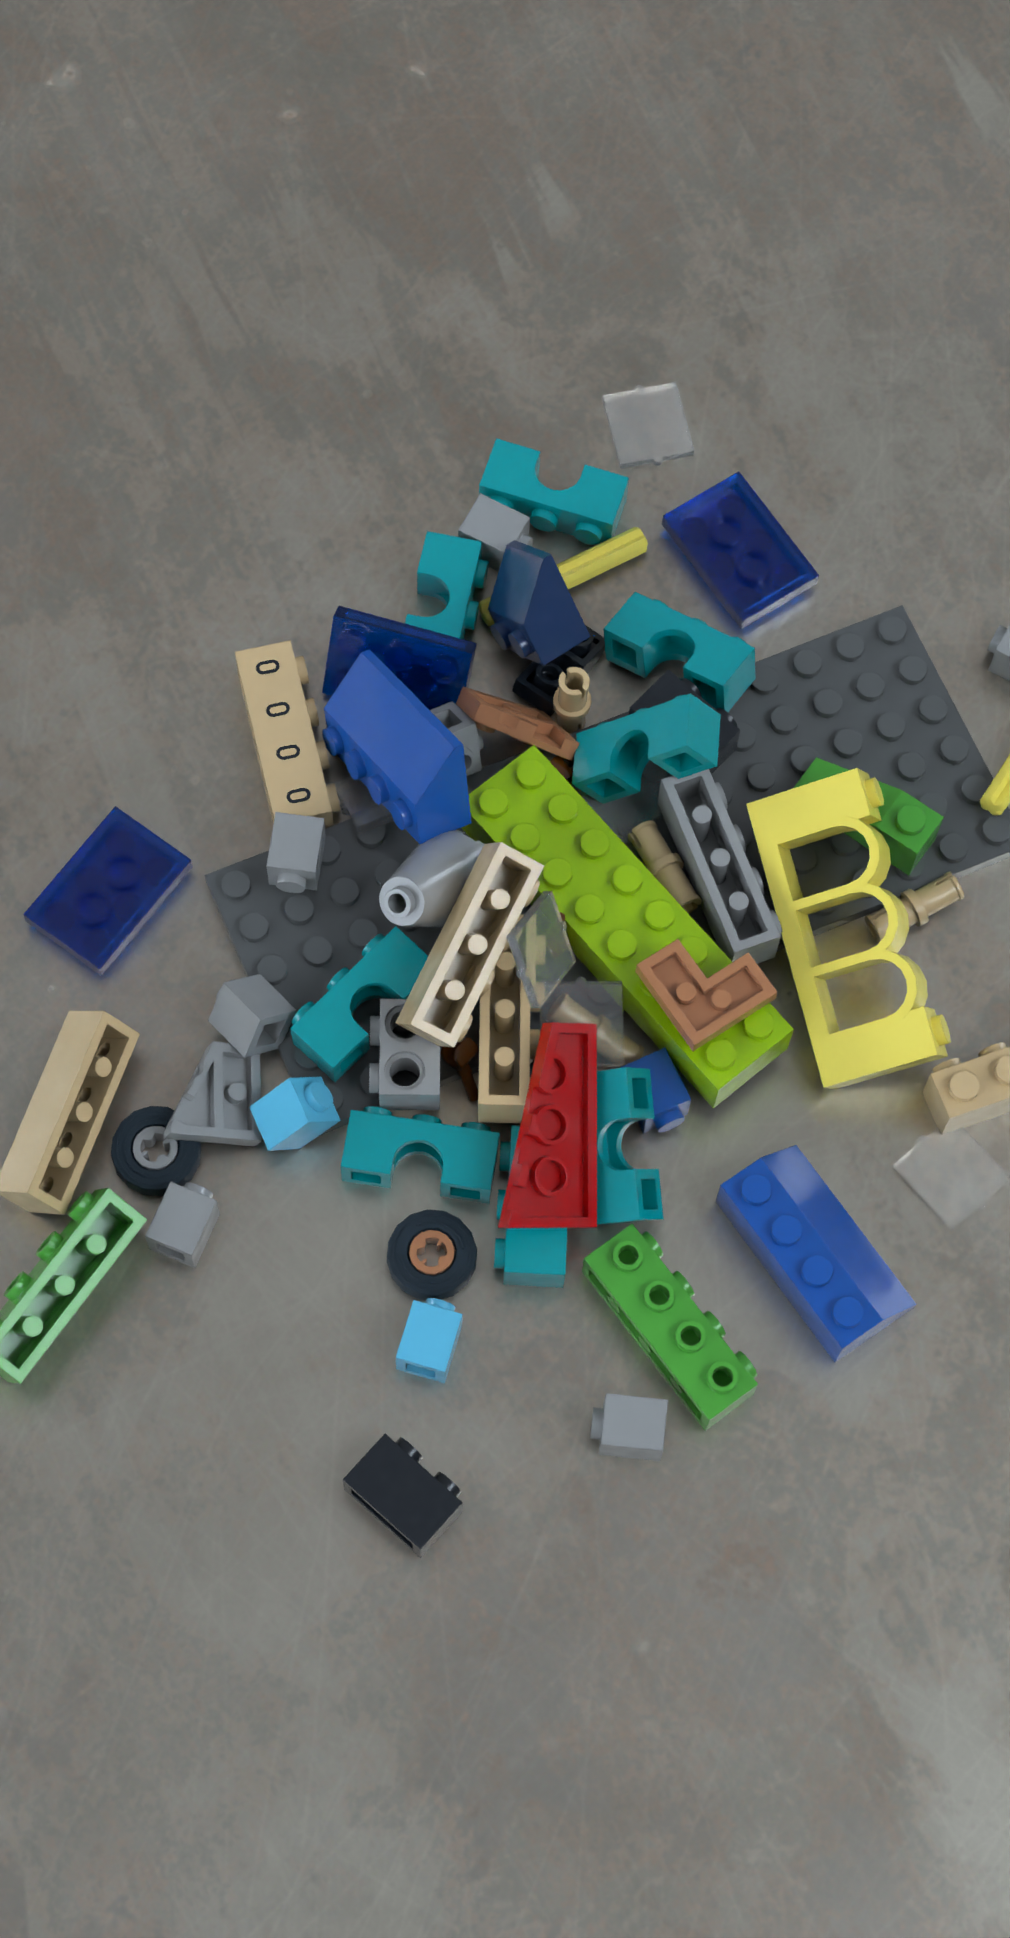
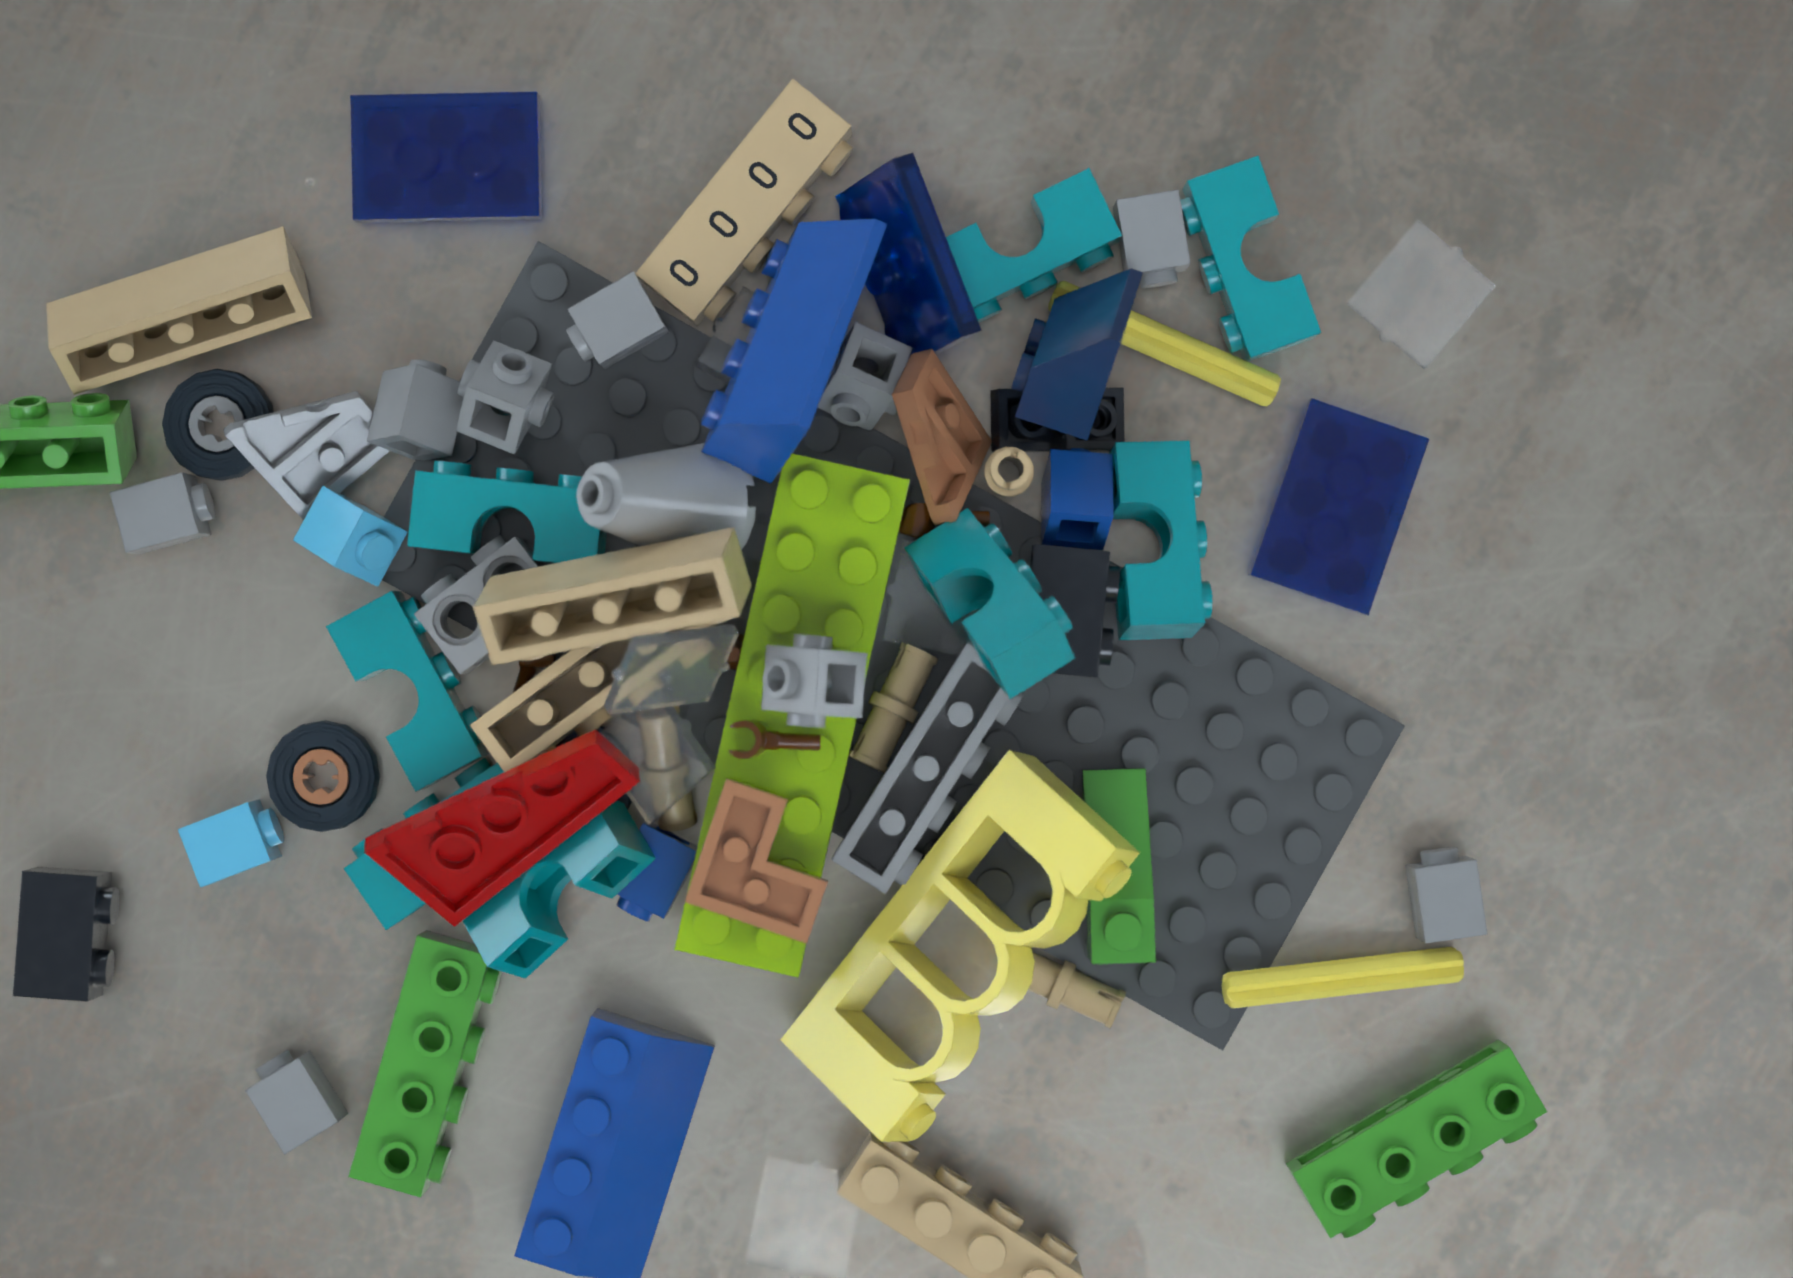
camera: 55 degrees right, 20 degrees up
none -> light grey brick [456,340,554,454]
none -> reddish brown hand [728,720,821,759]
none -> light grey brick [761,634,867,728]
none -> blue brick [1041,448,1114,551]

